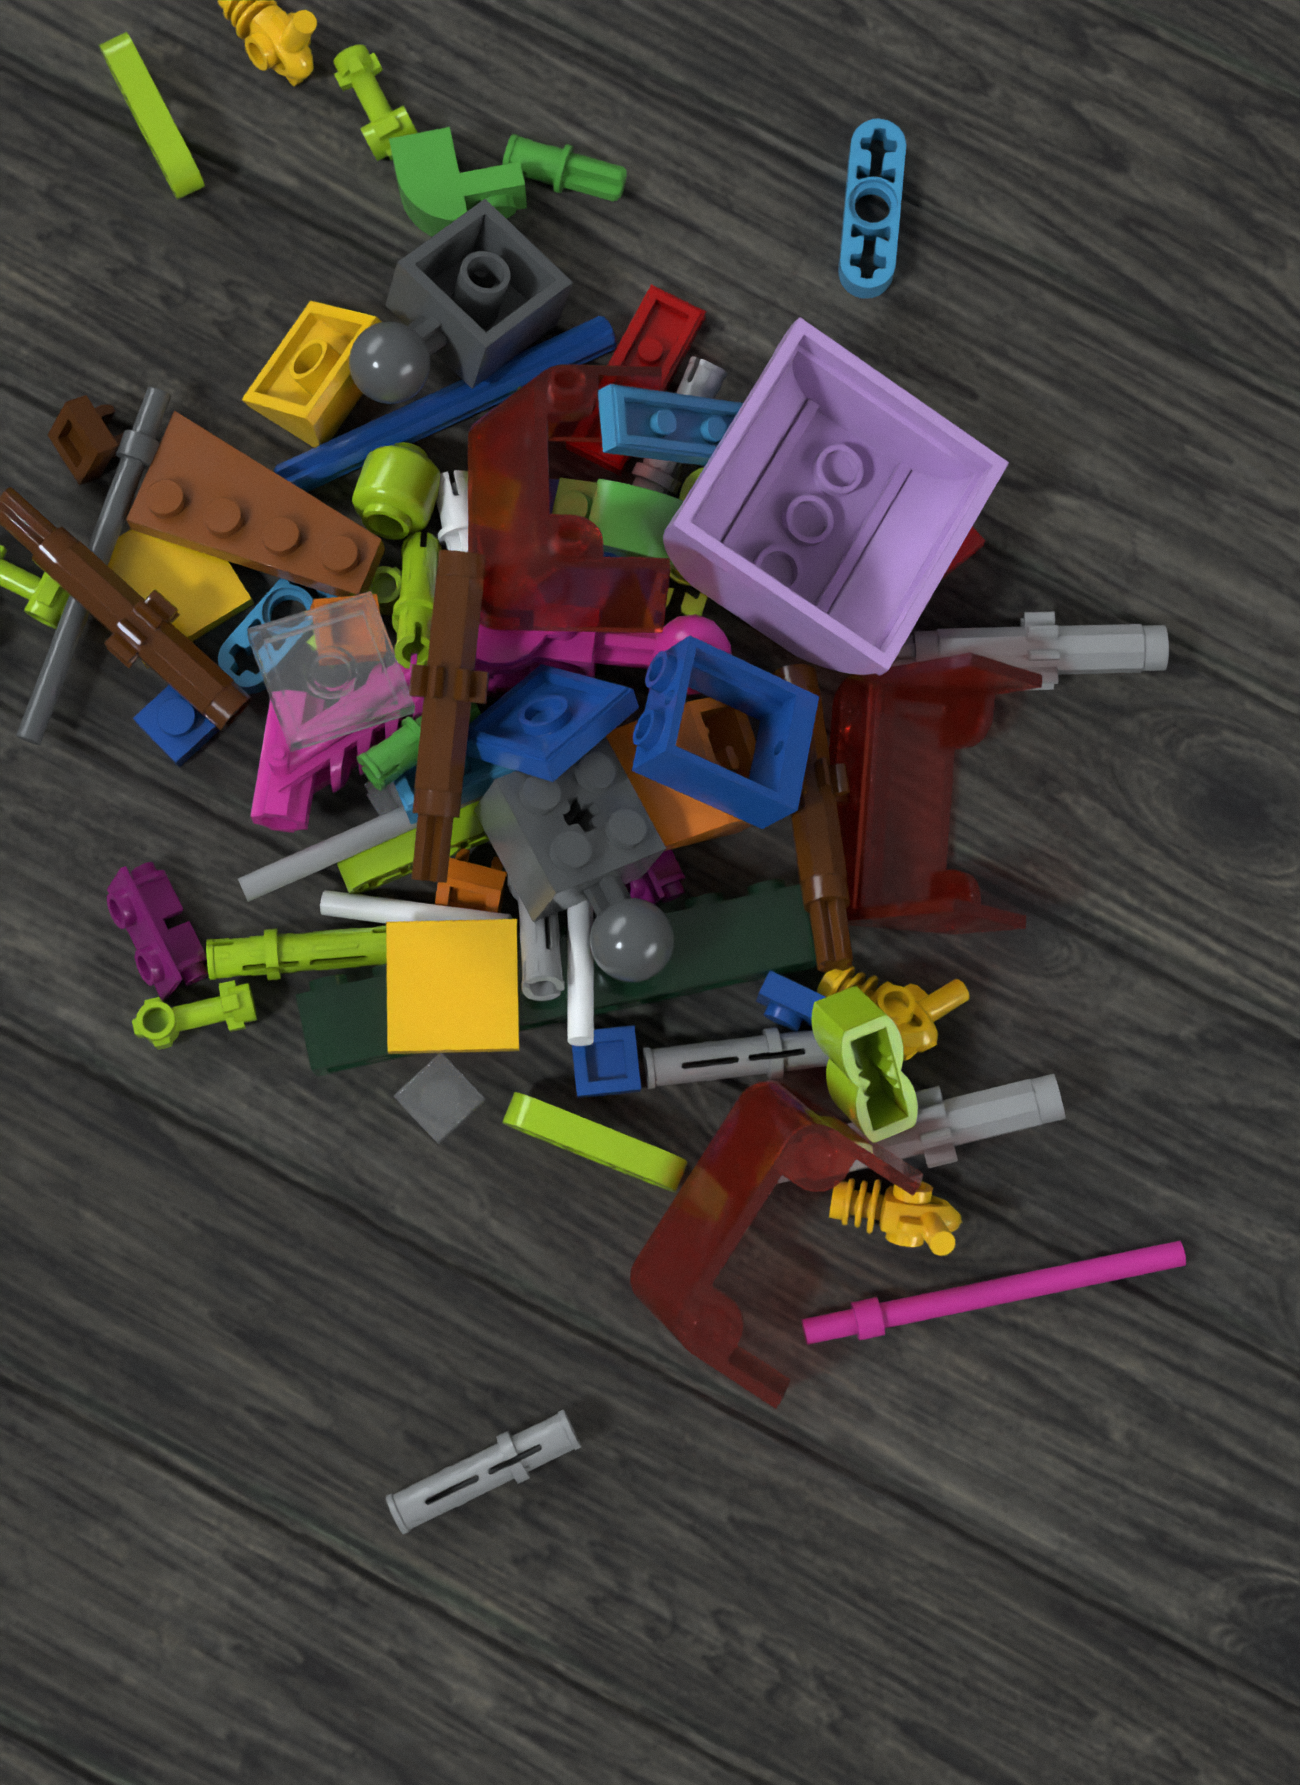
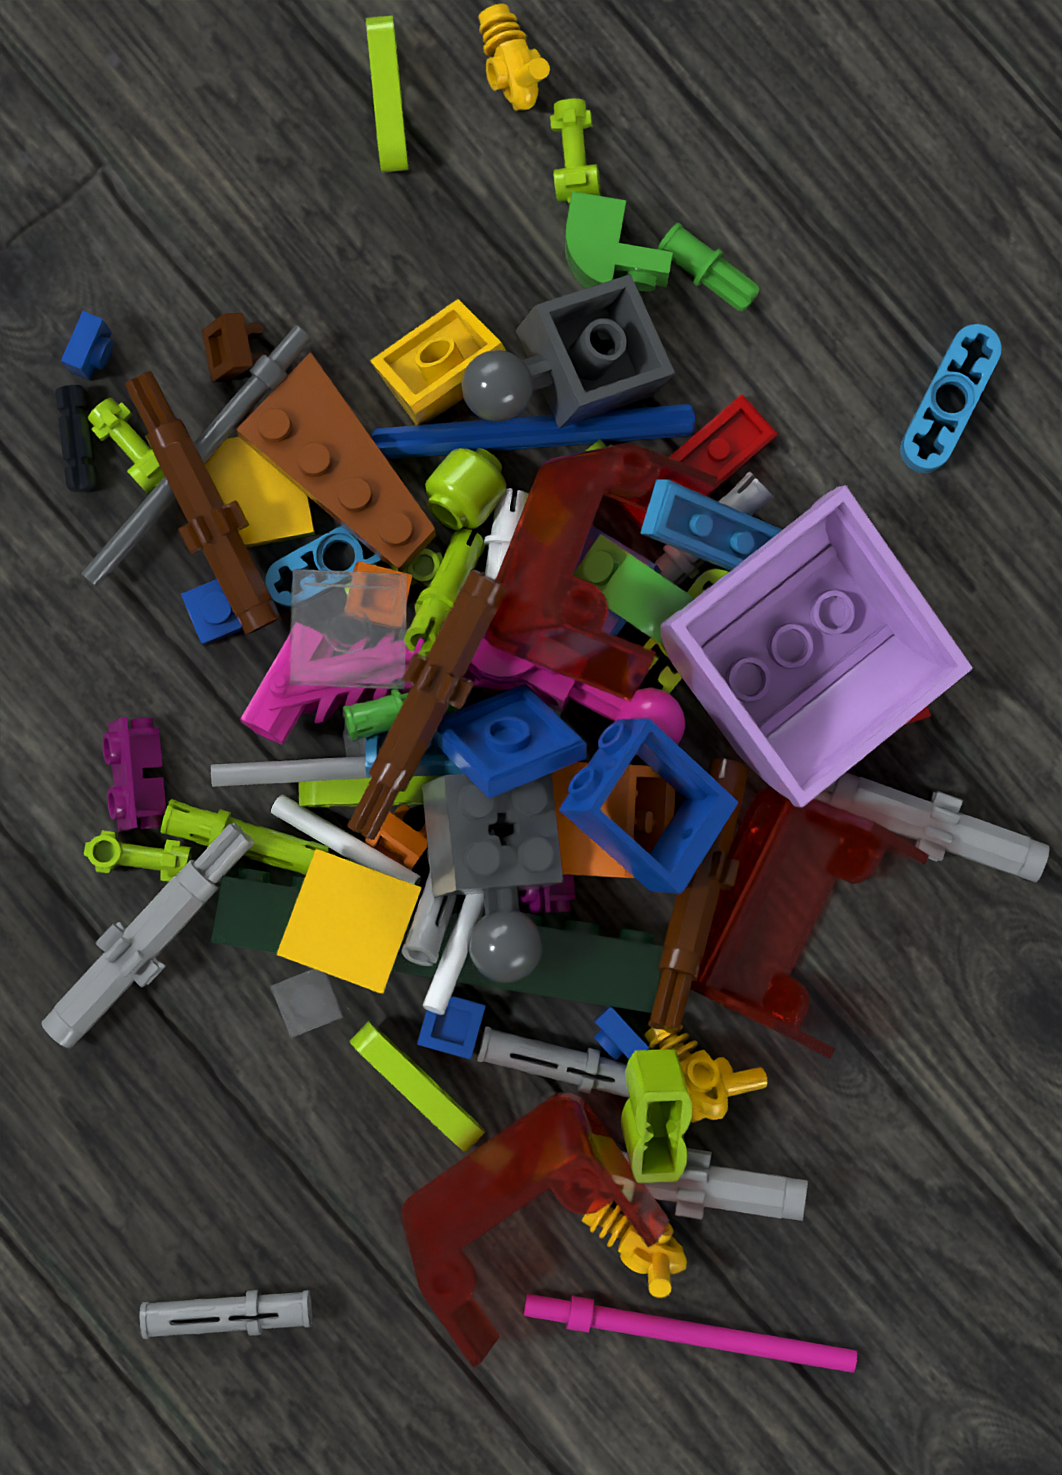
camera: 25 degrees right, 5 degrees up
none -> light grey piece [42,822,255,1049]

